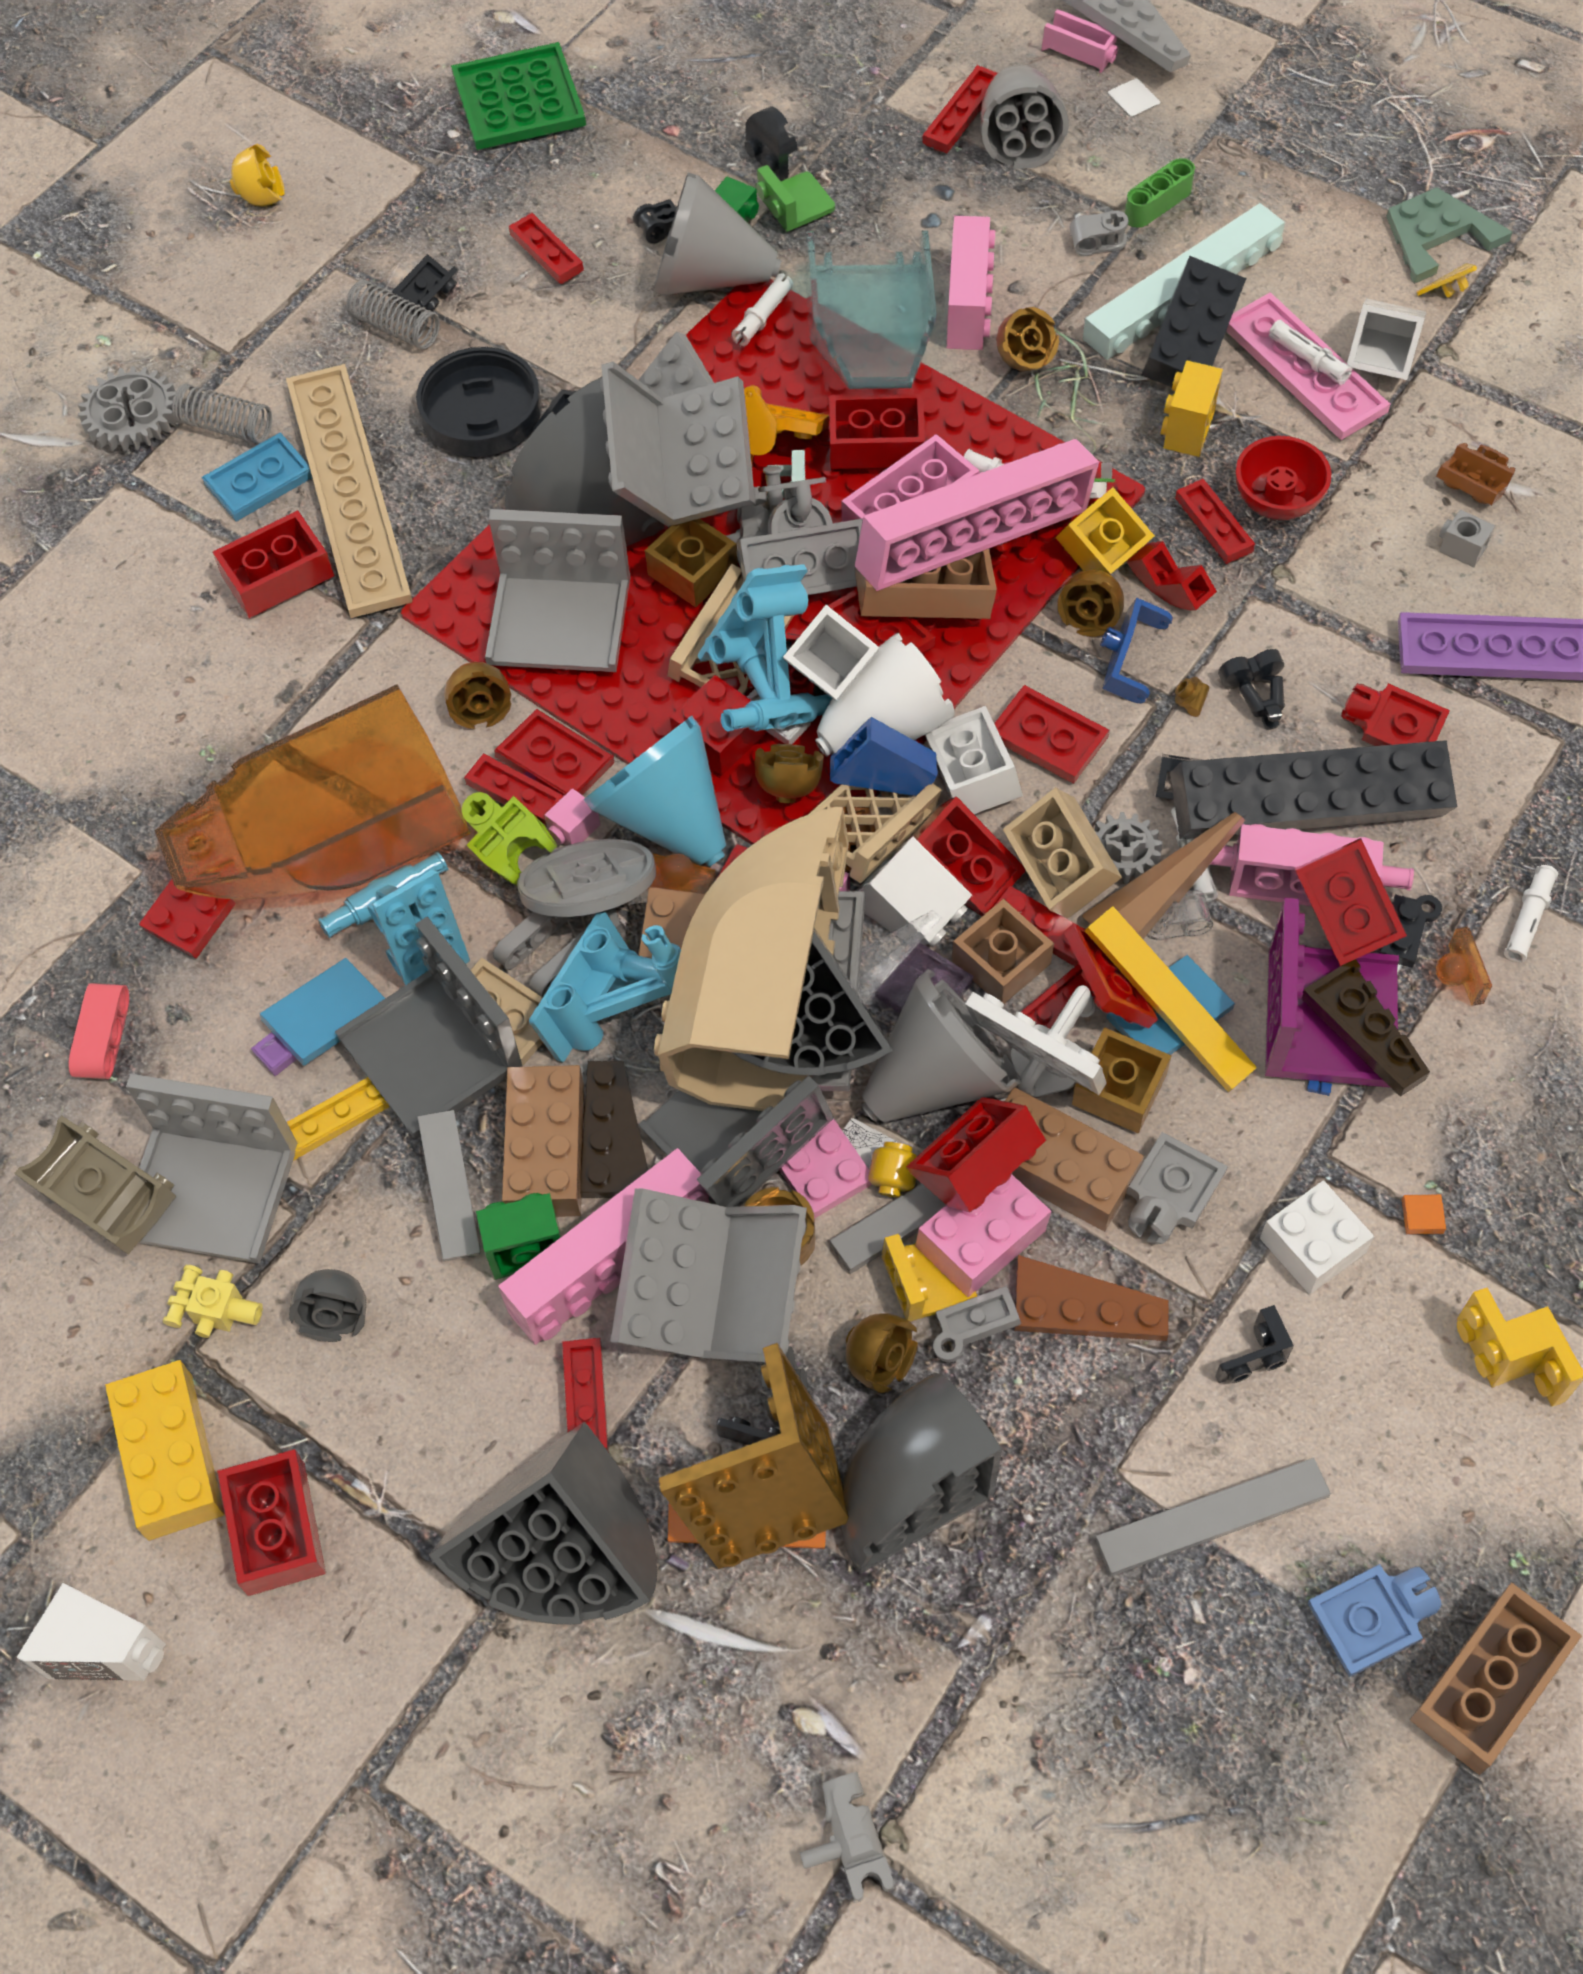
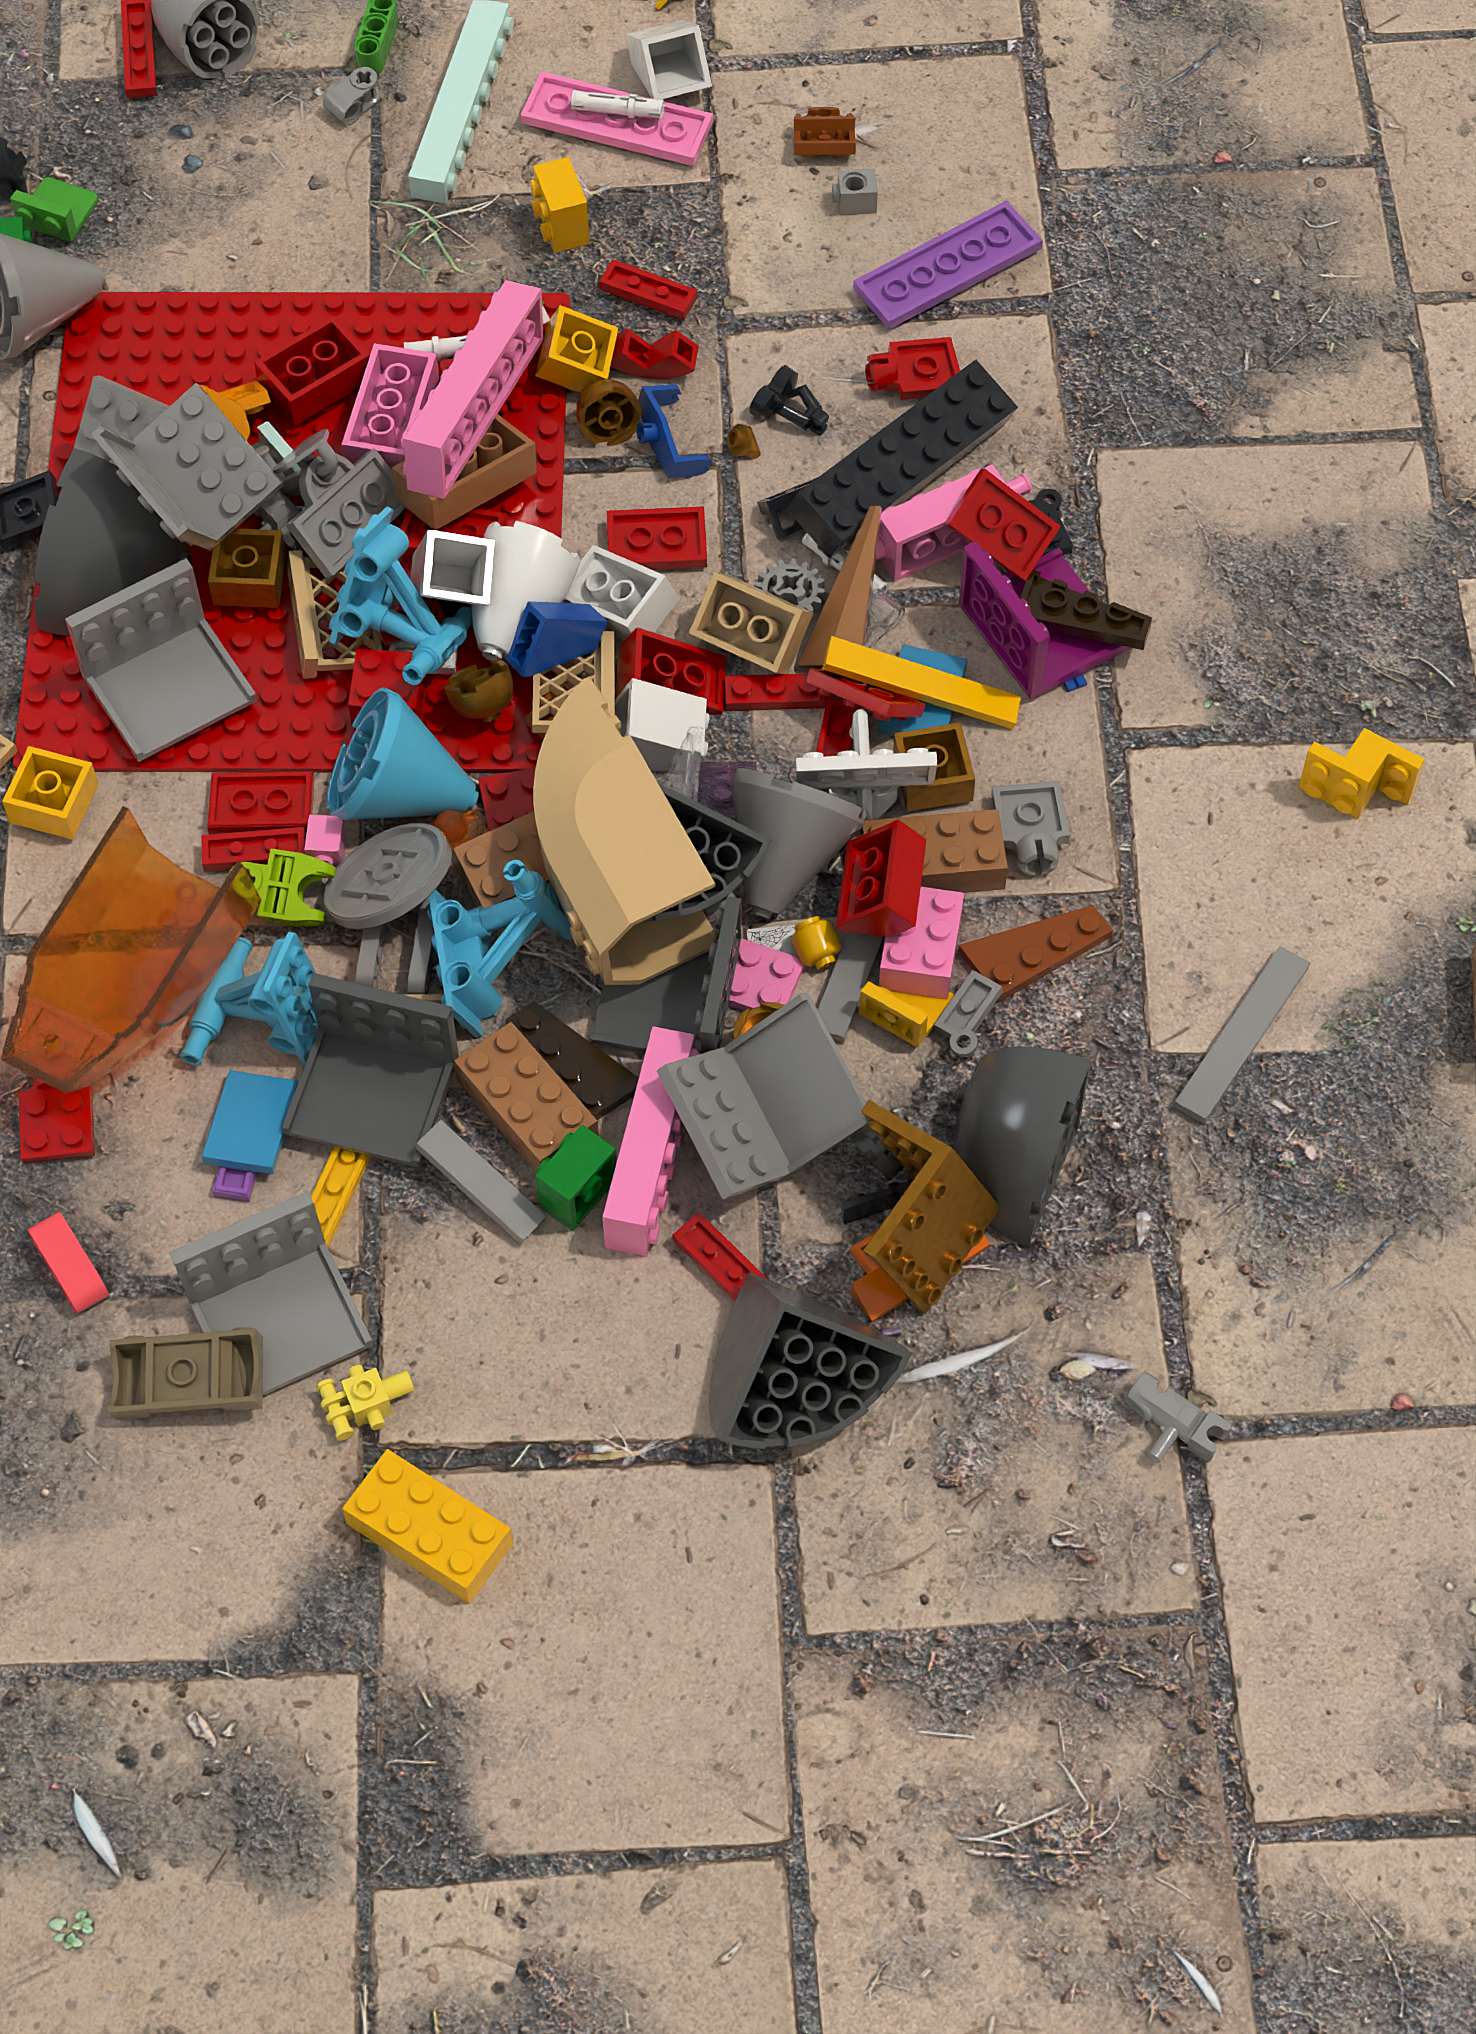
camera: 40 degrees left, 0 degrees up
white slope [17,1583,166,1681] -> none
red brick [218,1449,326,1596] -> none
dark grey cylinder [289,1269,367,1342] -> none
pearl gold cylinder [444,662,512,729] -> none
white pin [731,273,793,346] -> none
clear light blue windscreen [805,230,937,389] -> none
pearl gold cylinder [846,1313,918,1393] -> none
bright pink brick [947,216,995,350] -> none
medium nougat brick [952,899,1054,1004] -> none
pearl gold cylinder [996,307,1059,371] -> none
black brick [1141,256,1246,388] -> none
black bracket [1215,1305,1294,1383] -> none
red piece [1235,436,1332,521] -> none
white brick [1260,1180,1374,1295] -> none
medium blue plate [1308,1564,1442,1677] -> none
orange tile [1402,1194,1446,1234] -> none
clear orange tile [1436,926,1492,1006] -> none
white pin [1504,865,1558,963] -> none
none -> yellow brick [2,746,99,840]

